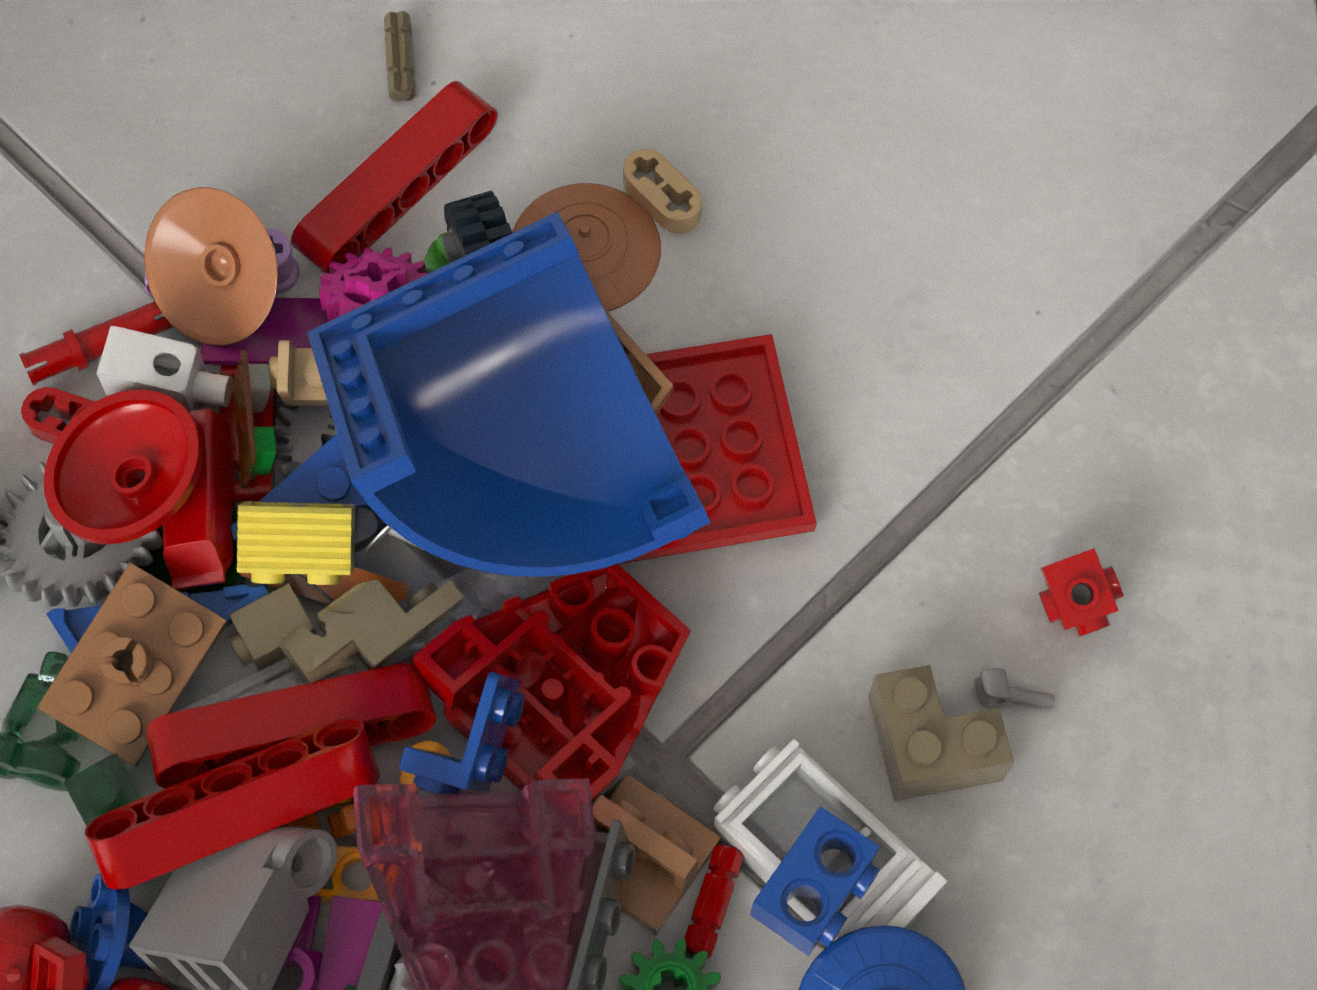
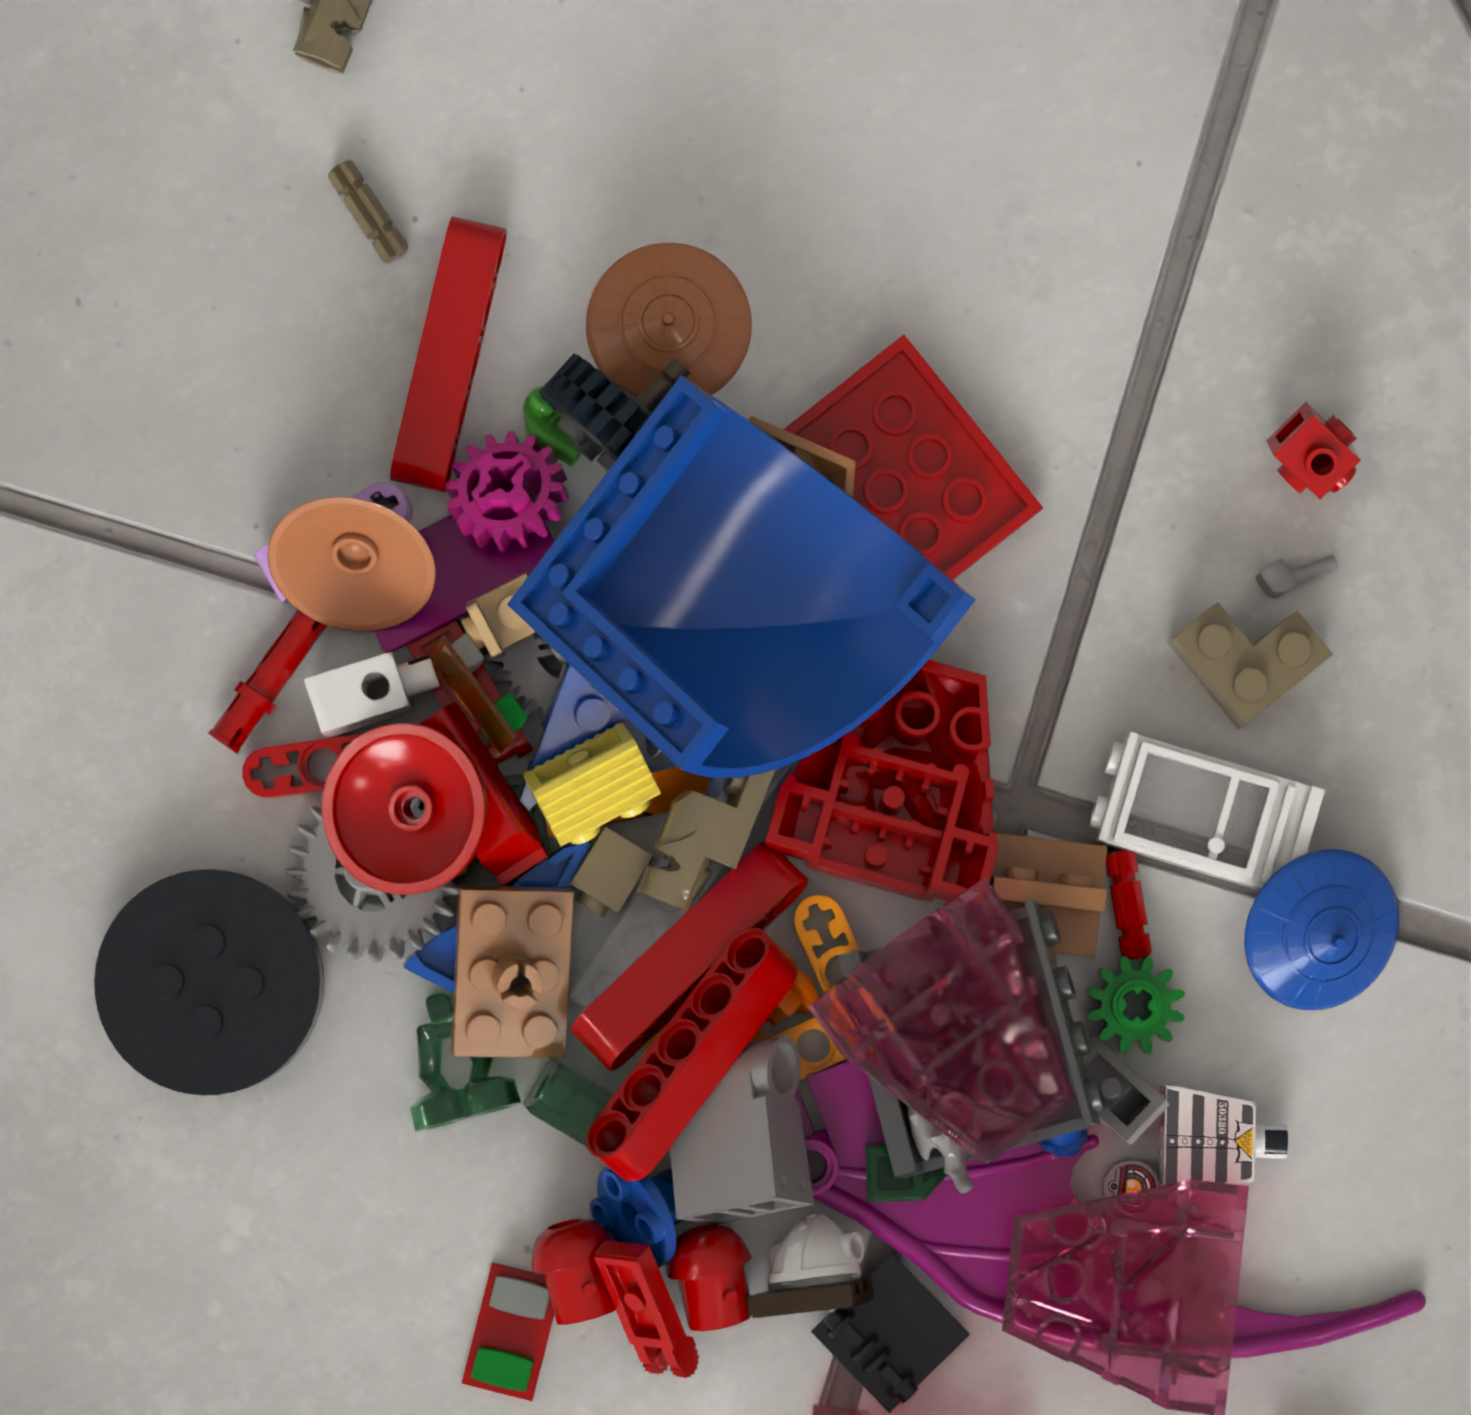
camera: 25 degrees left, 20 degrees up
blue bracket [398,672,525,796] -> none
tan beam [623,149,702,234] -> none
blue brick [750,806,880,956] -> none

